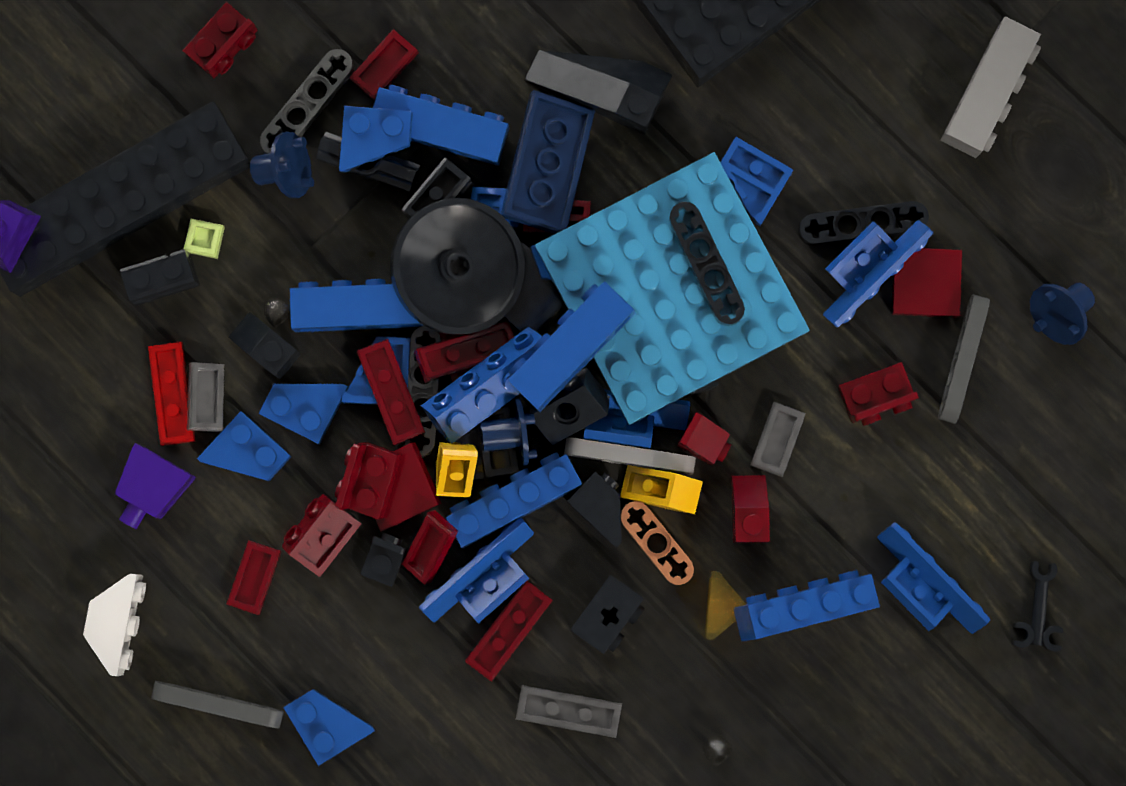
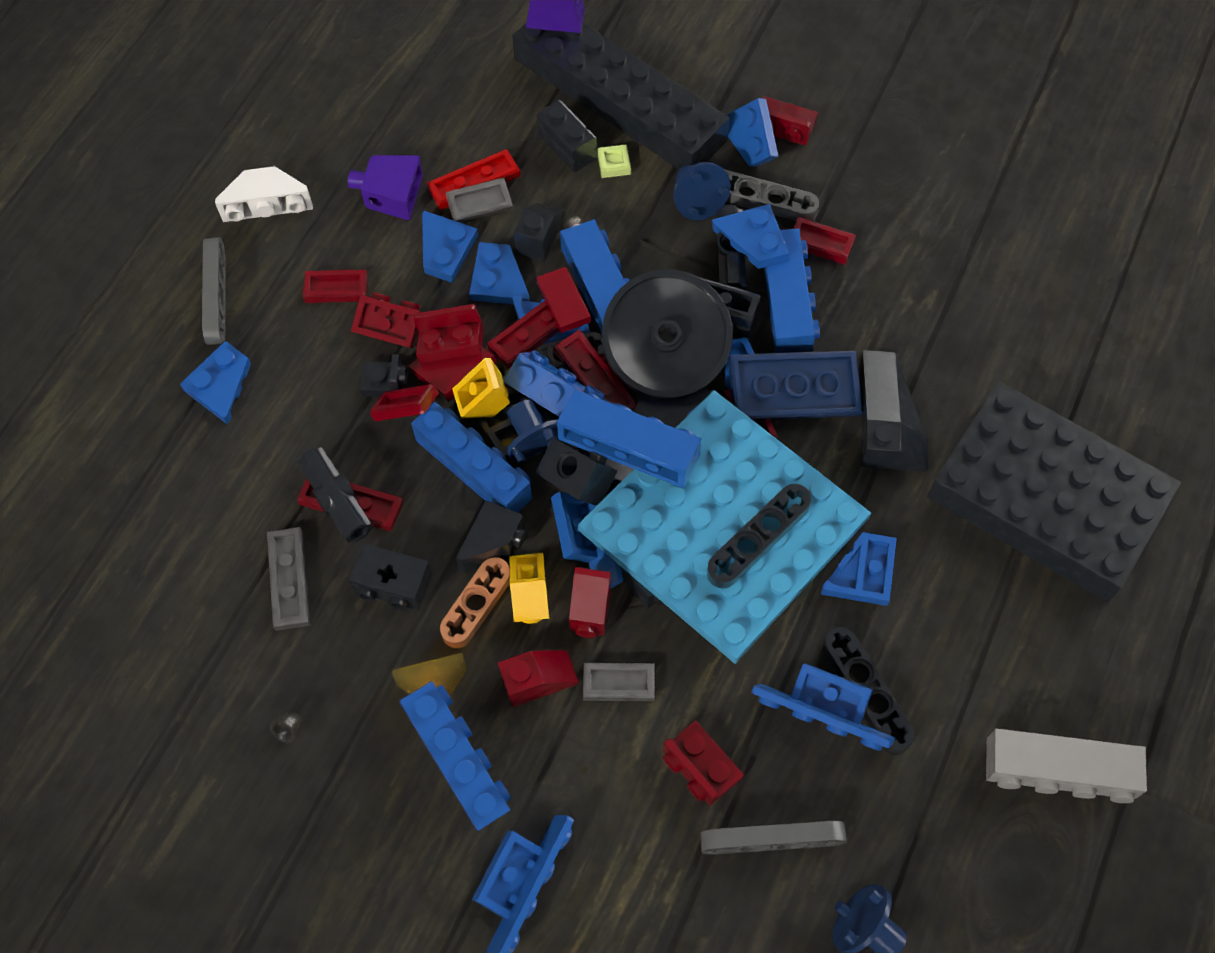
camera: 70 degrees right, 20 degrees down
blue bracket [419,518,534,623] -> none
light grey beam [564,437,696,475] -> none
dark red tile [892,248,962,318] -> none
none -> black piece [297,448,373,543]
none -> dark red tile [536,267,591,333]
none -> blue wing [726,98,779,167]

